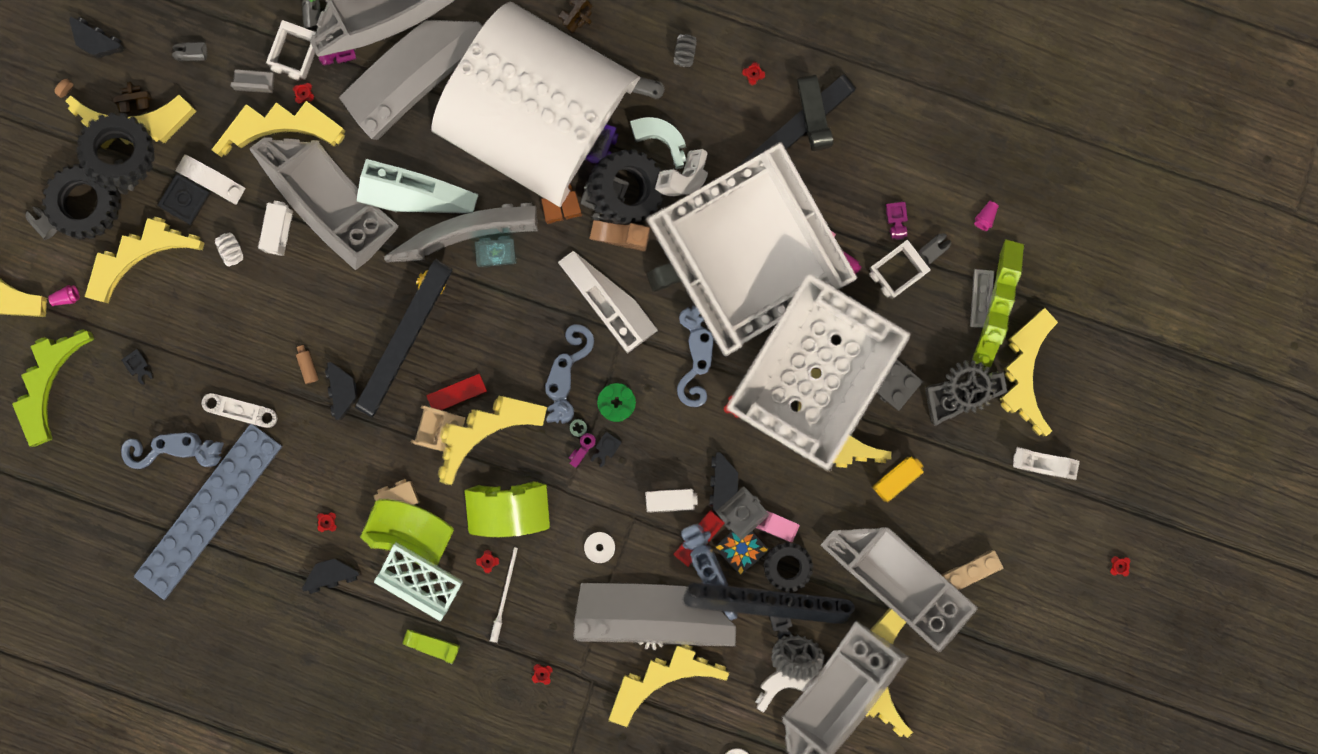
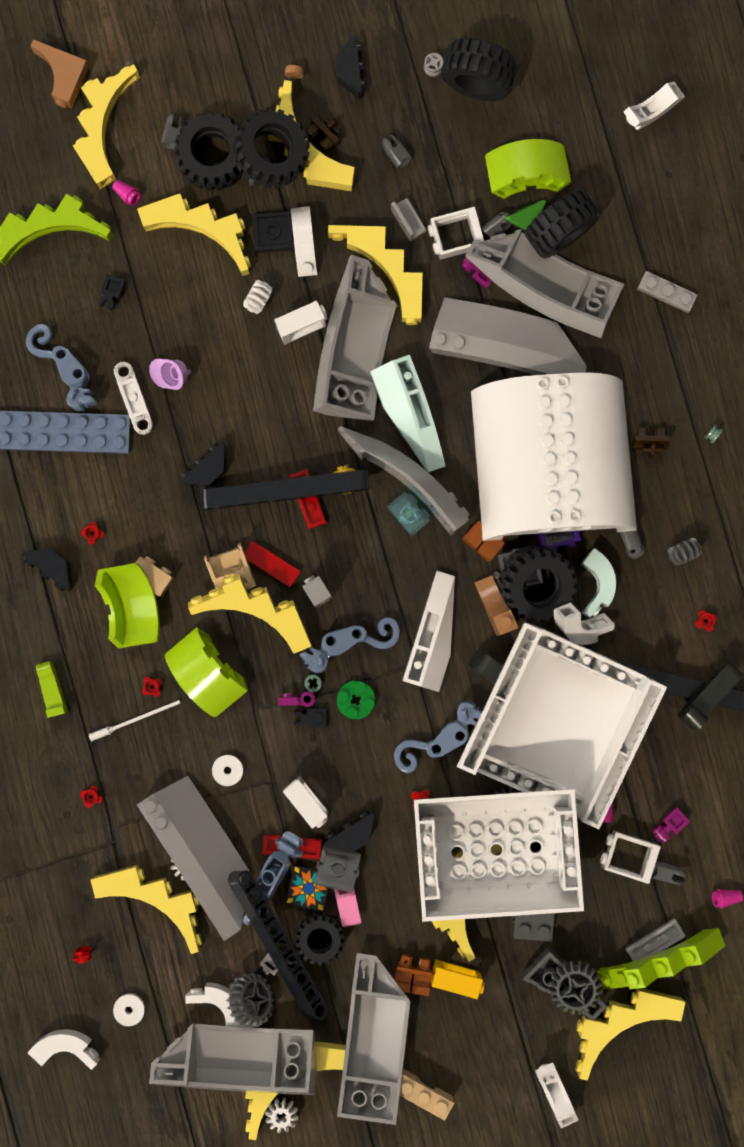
camera: 55 degrees right, 0 degrees up
red plate [293,83,314,104] -> none
medium nougat cylinder [296,345,319,384] -> none
light aqua fence [374,543,463,621] -> none
none -> lavender piece [149,359,191,390]
none -> white gear [265,1097,298,1133]
none -> red tile [289,469,326,529]
none -> light grey brick [302,575,333,608]
none -> dark orange hips [394,954,432,996]

